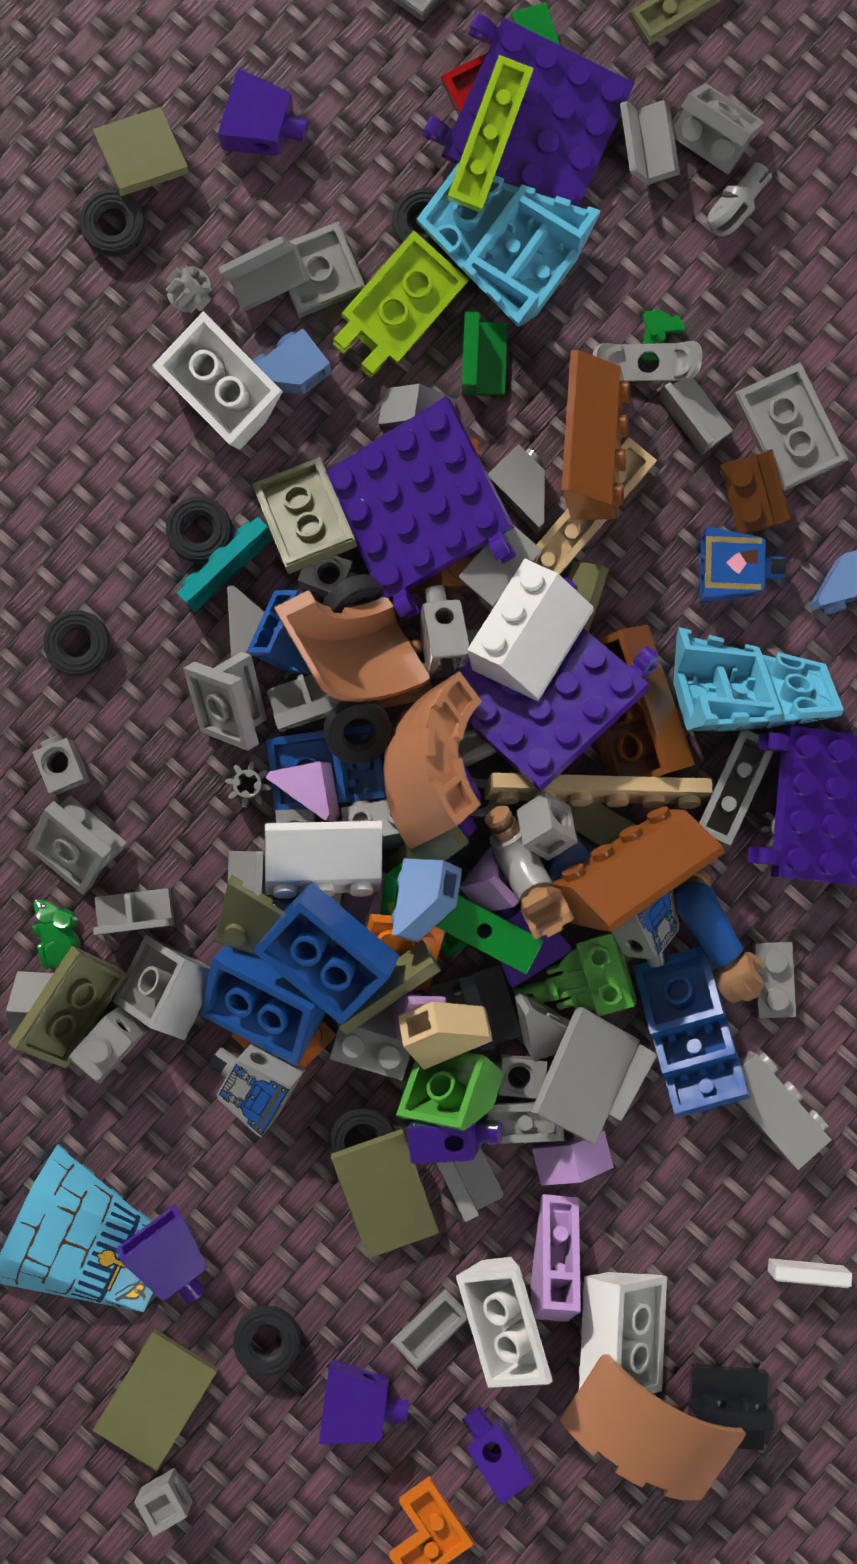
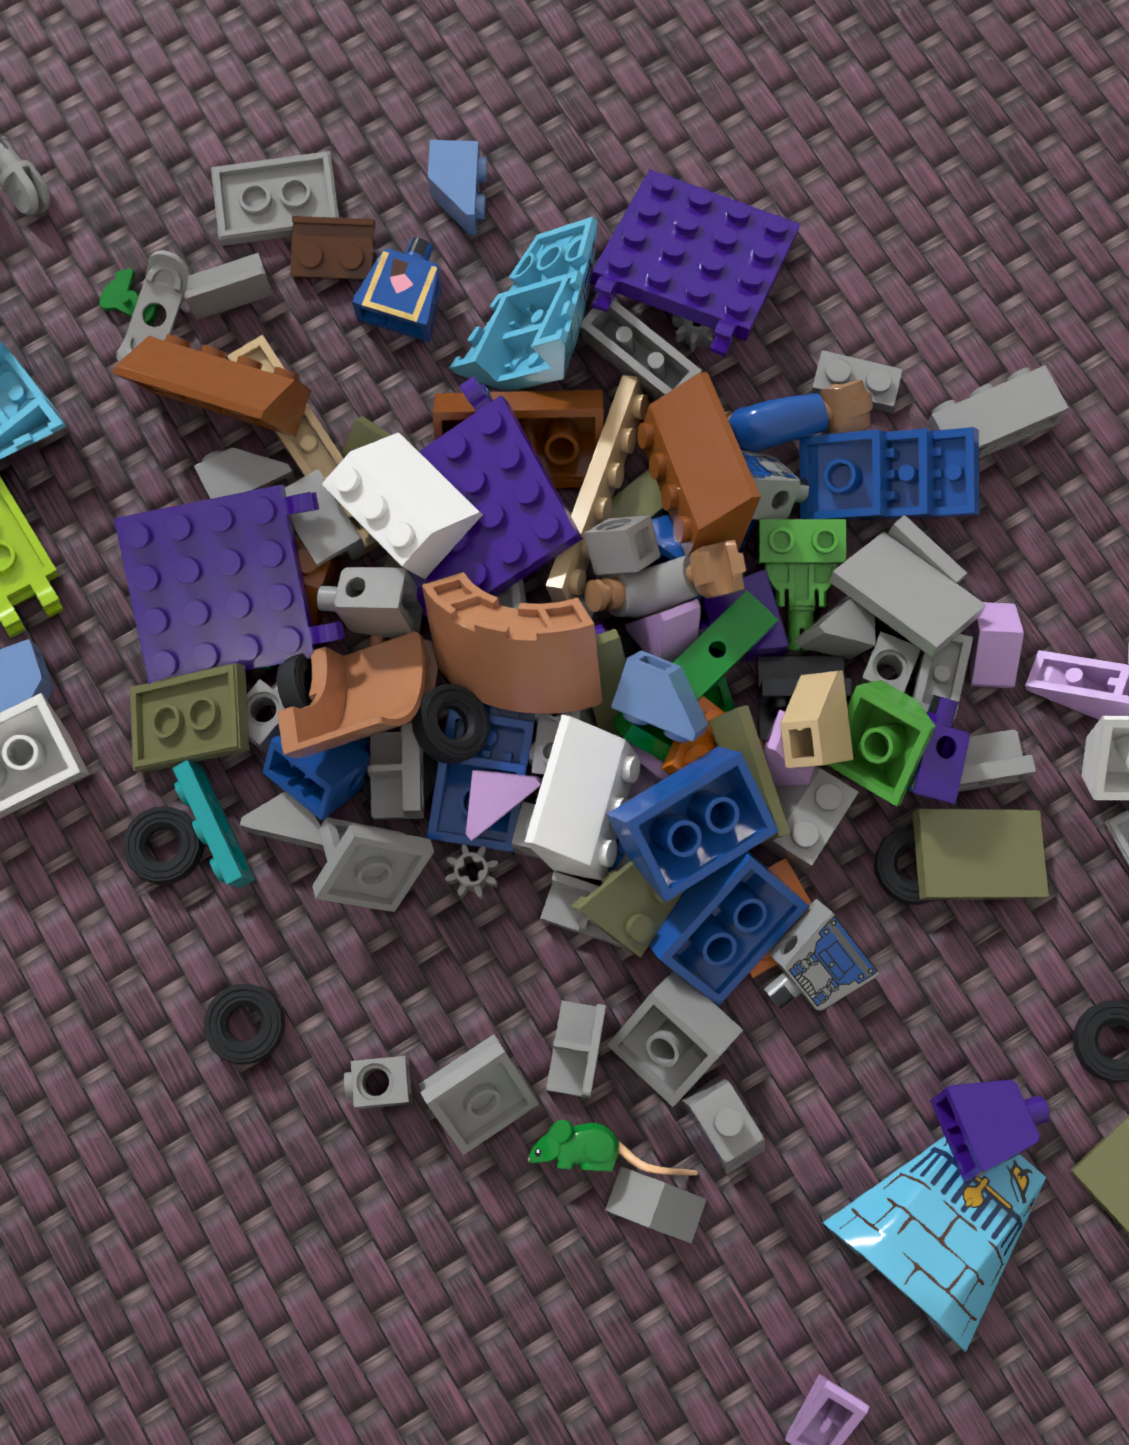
camera: 65 degrees left, 10 degrees down
olive tile [8,946,128,1068] -> none
light grey slope [378,384,456,428] -> none
green panel [461,312,508,396] -> none

